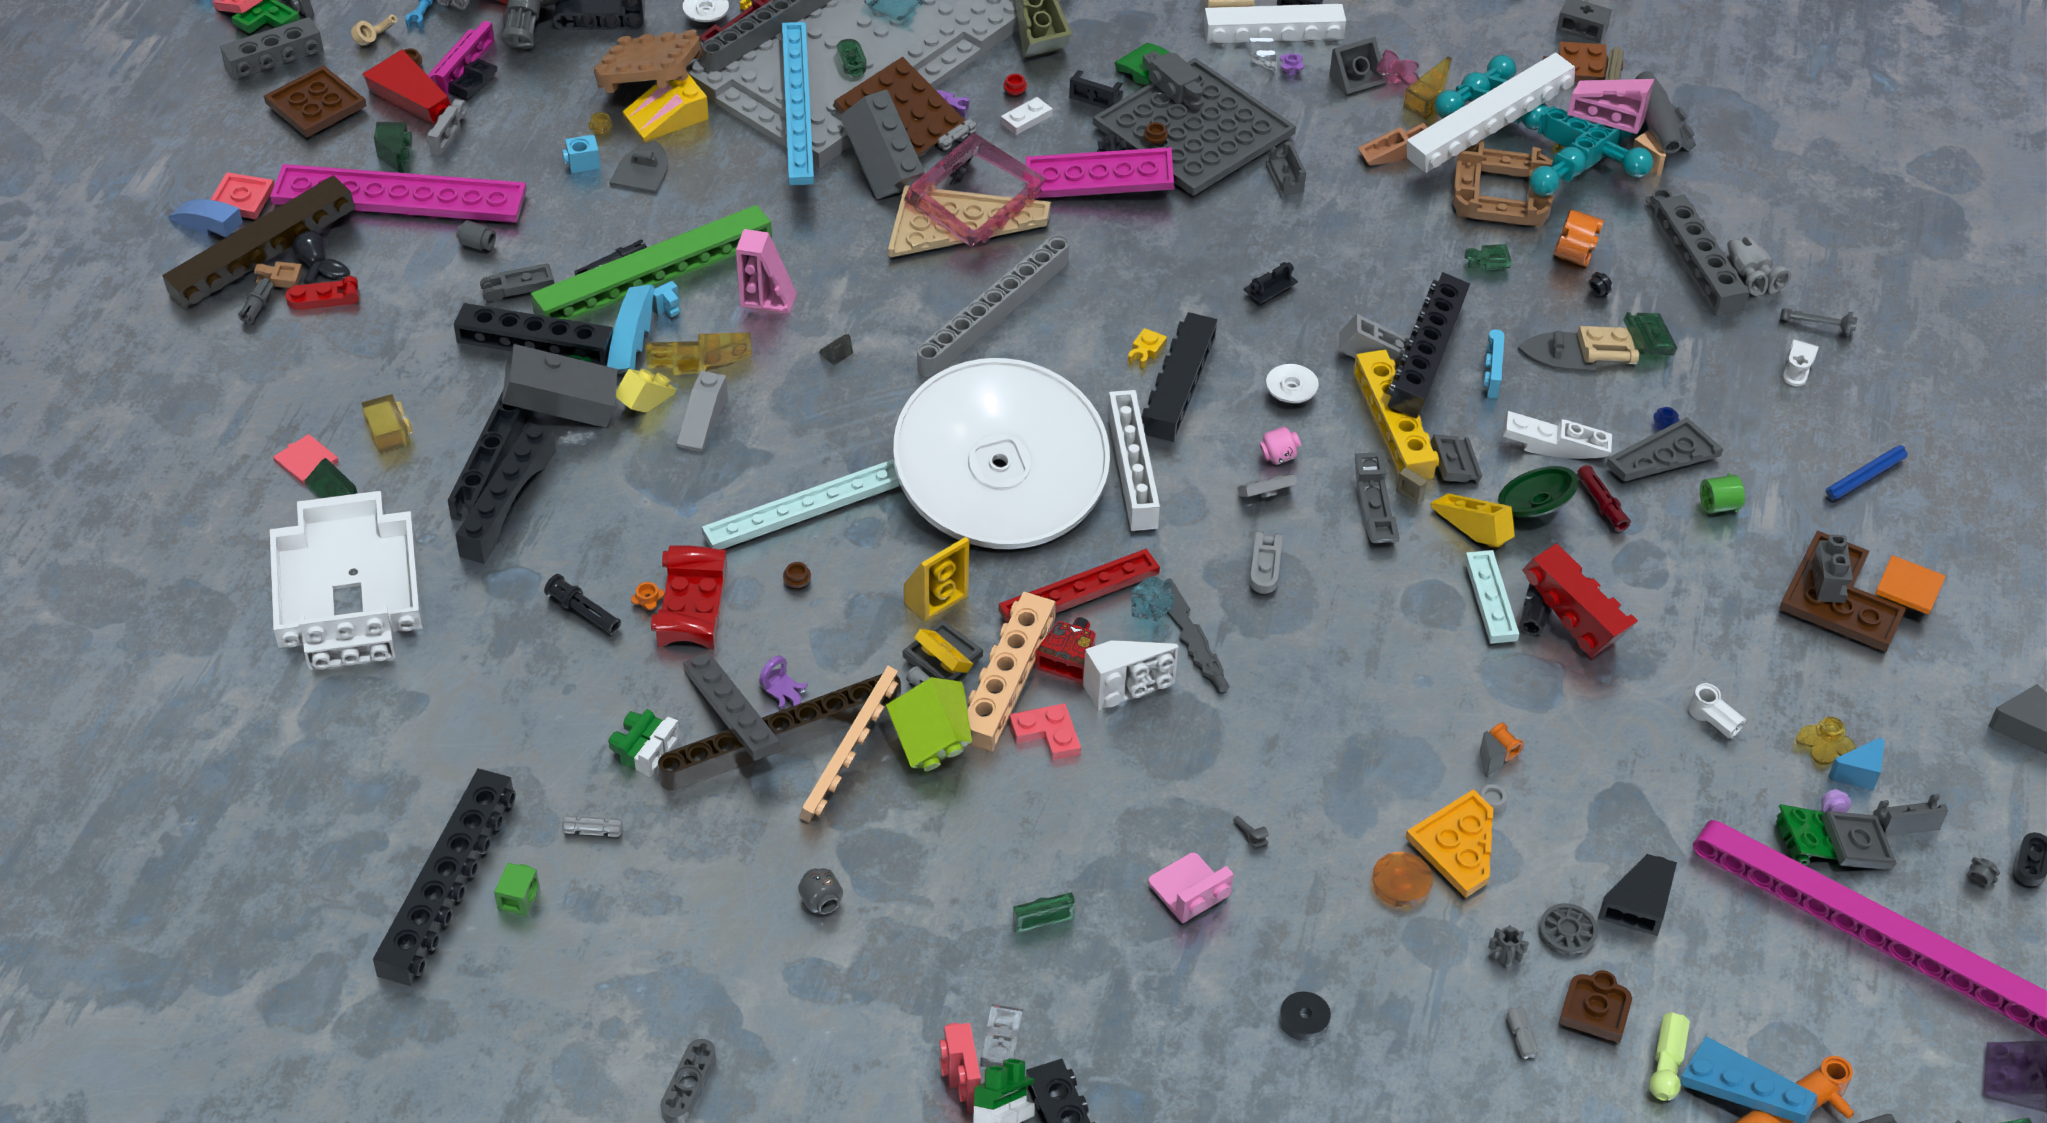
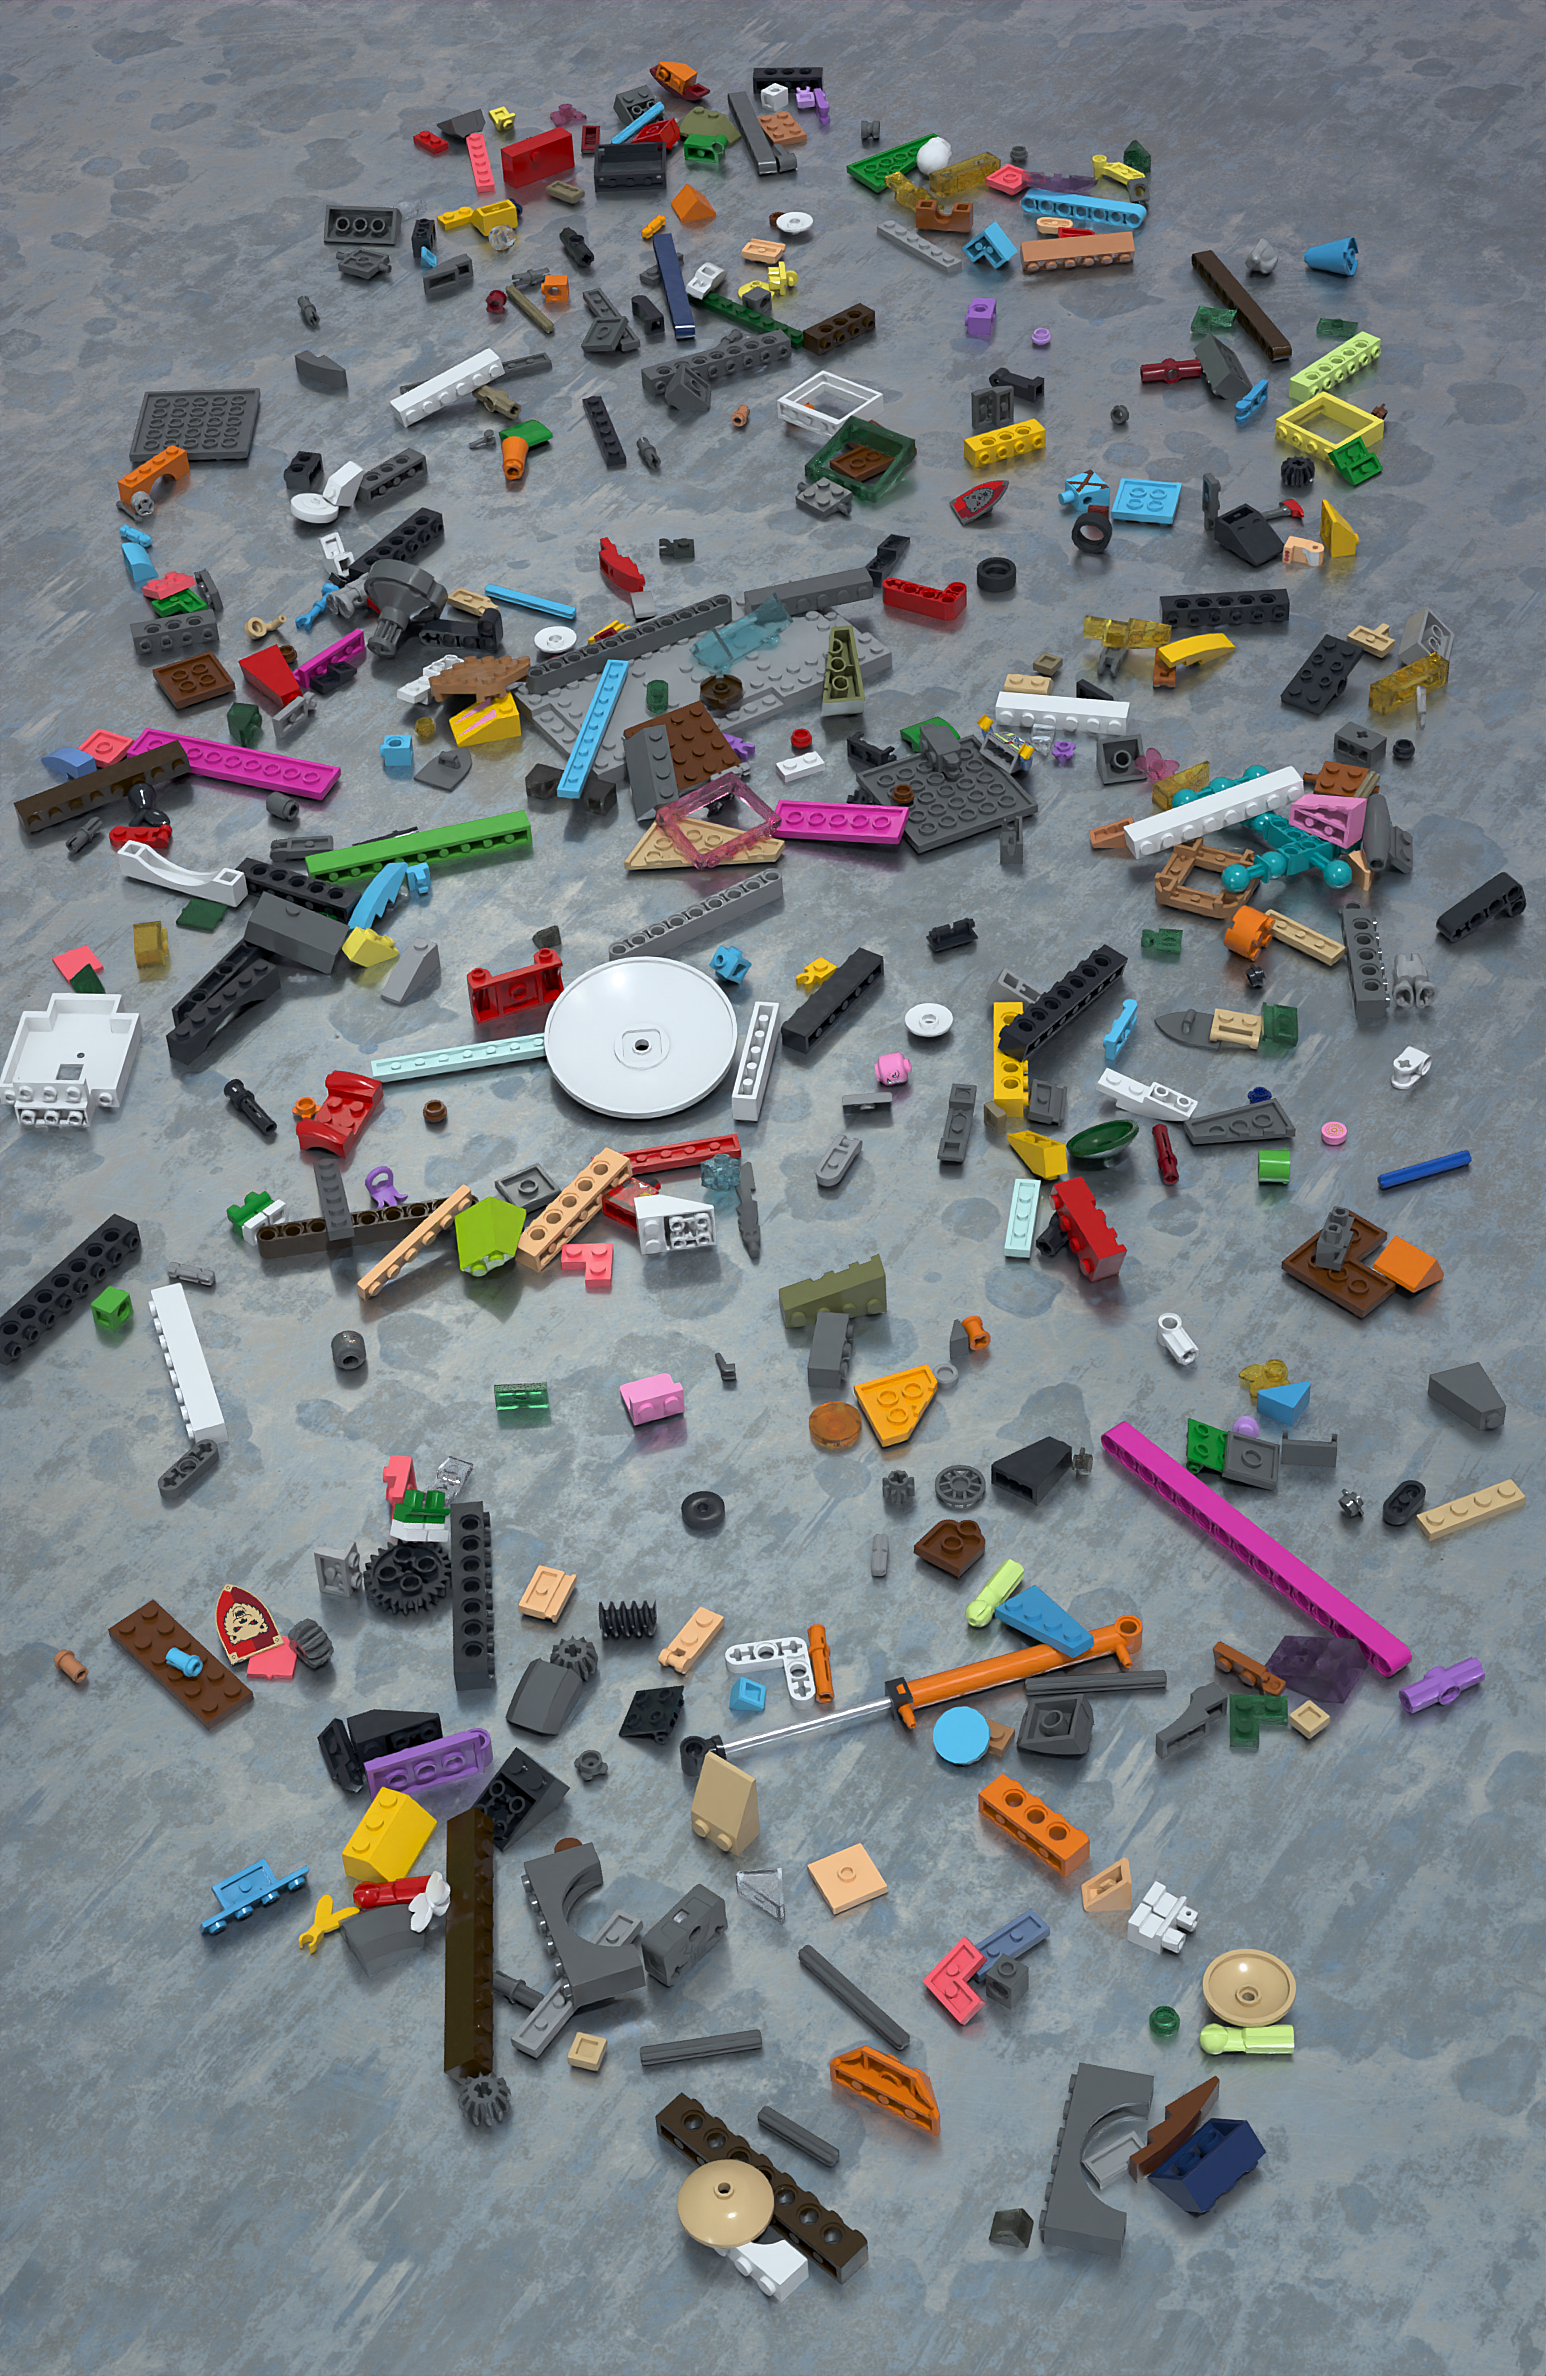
camera: 20 degrees right, 5 degrees down
medium nougat plate [254,261,303,288] -> none
clear yellow slope [646,332,752,375] -> none
bright pink wedge [736,229,797,314] -> none
yellow slope [904,537,969,622] -> none
yellow plate [914,629,973,673] -> none
dark grey piece [1780,308,1857,337] -> none
none -> white arch [117,840,248,907]
none -> white brick [148,1282,228,1444]
none -> clear green piece [176,898,229,932]
none -> white slope [397,655,464,705]
none -> red piece [467,948,564,1025]
none -> clear smoke arch [525,763,617,816]
none -> dark brown plate [700,674,744,710]
none -> medium azure brick [709,945,752,984]
none -> olive wedge [779,1254,887,1329]
none -> dark grey brick [807,1312,854,1388]
none -> torso [977,714,1035,774]
none -> clear smoke plate [1072,1447,1093,1480]
none -> dark orange hinge [1213,1641,1287,1700]
none -> tan plate [1264,909,1346,966]
none -> bright pink tile [1321,1122,1347,1145]
none -> black plate [1392,739,1415,759]
none -> black beam [1436,872,1526,942]

